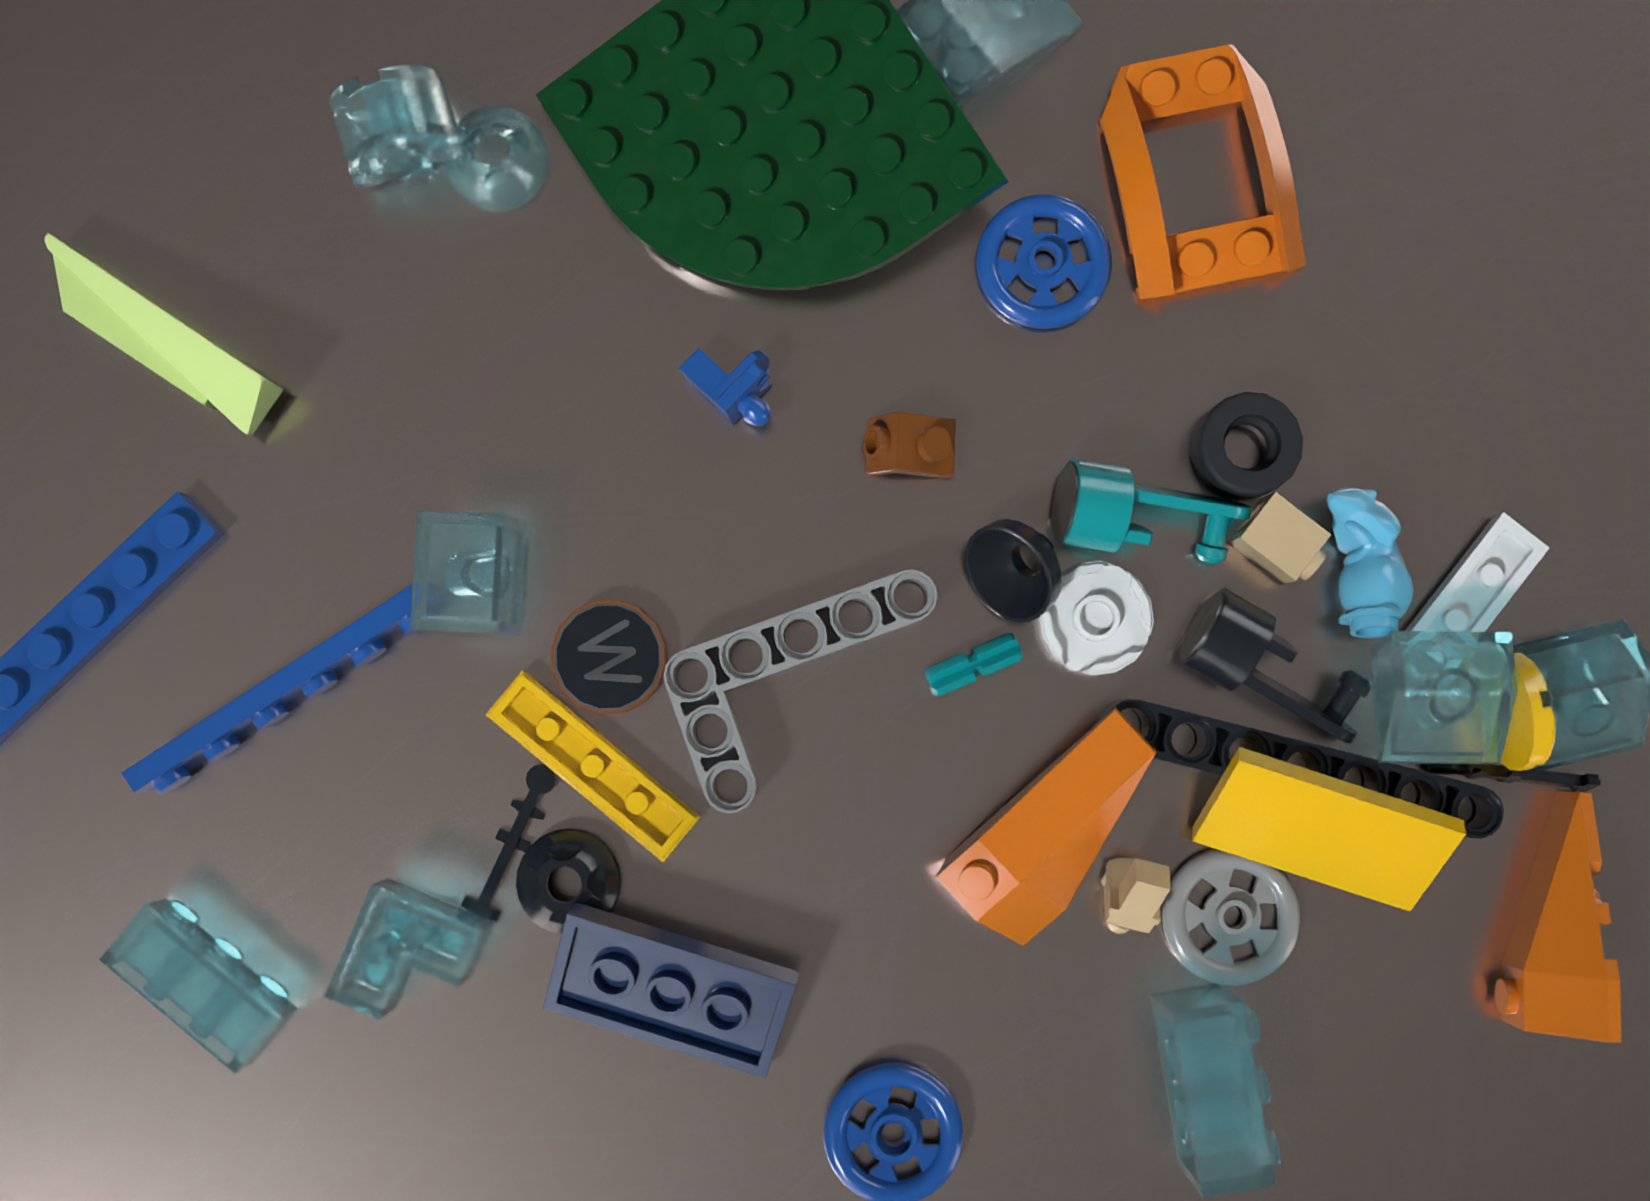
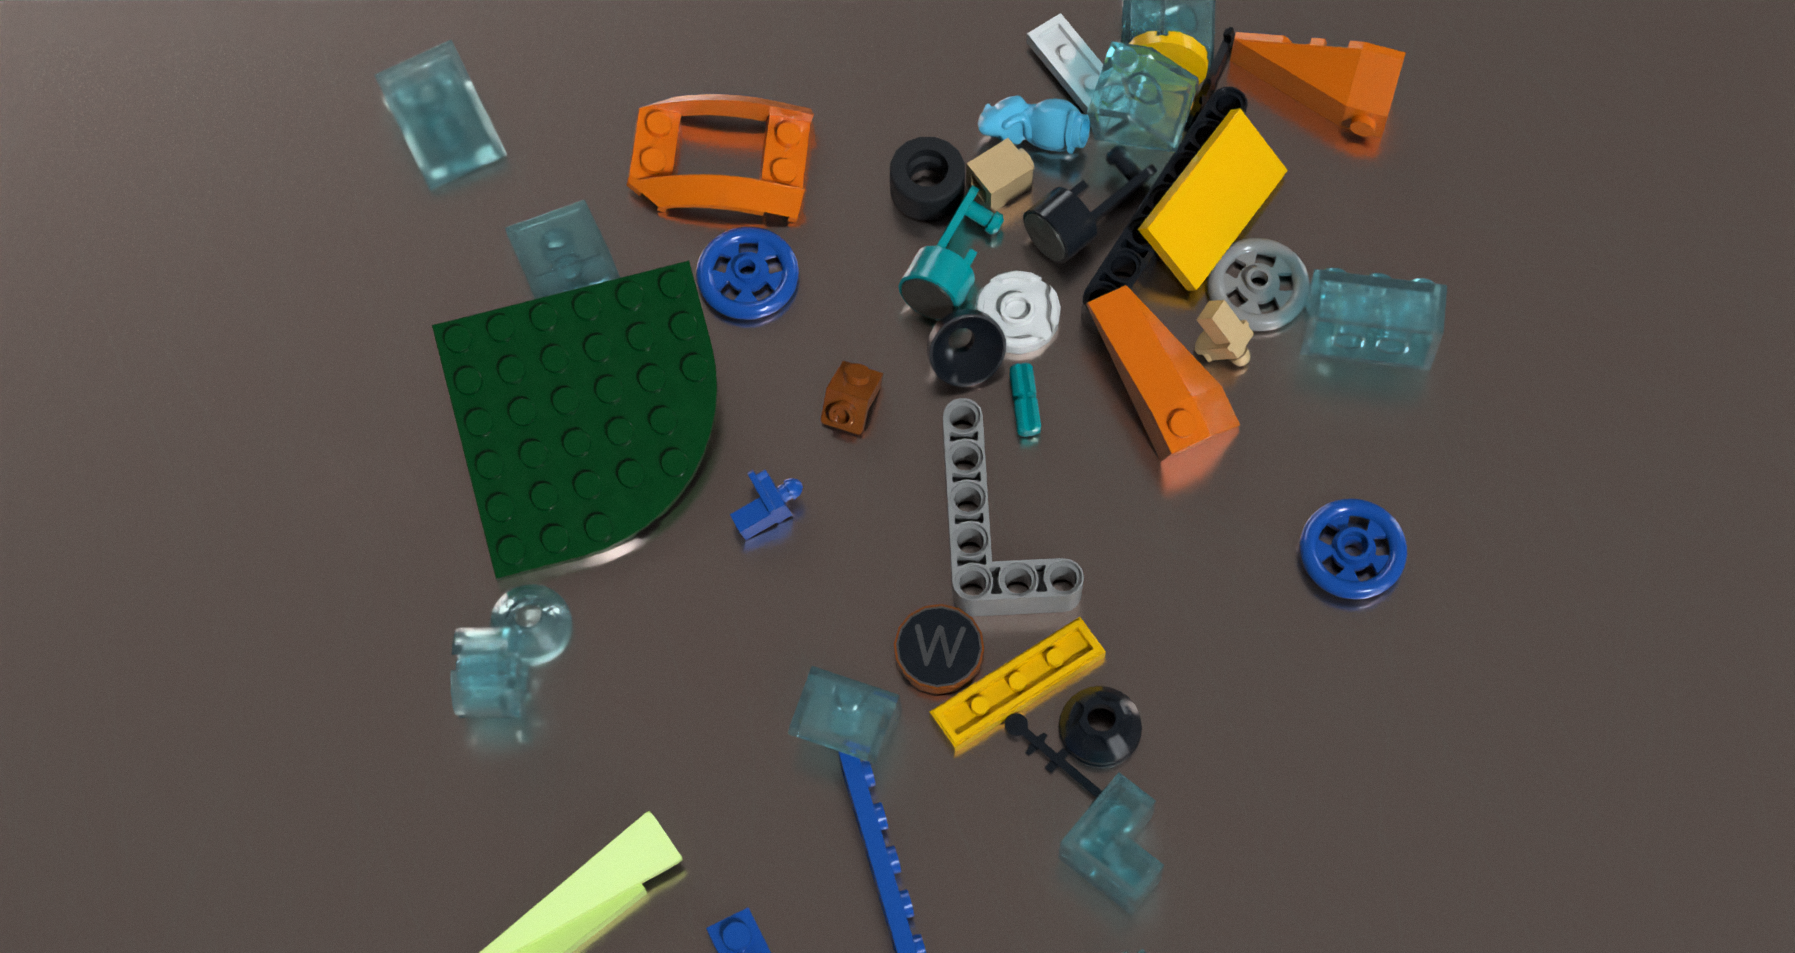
camera: 70 degrees left, 20 degrees down
dark blue plate [543,901,799,1079] -> none

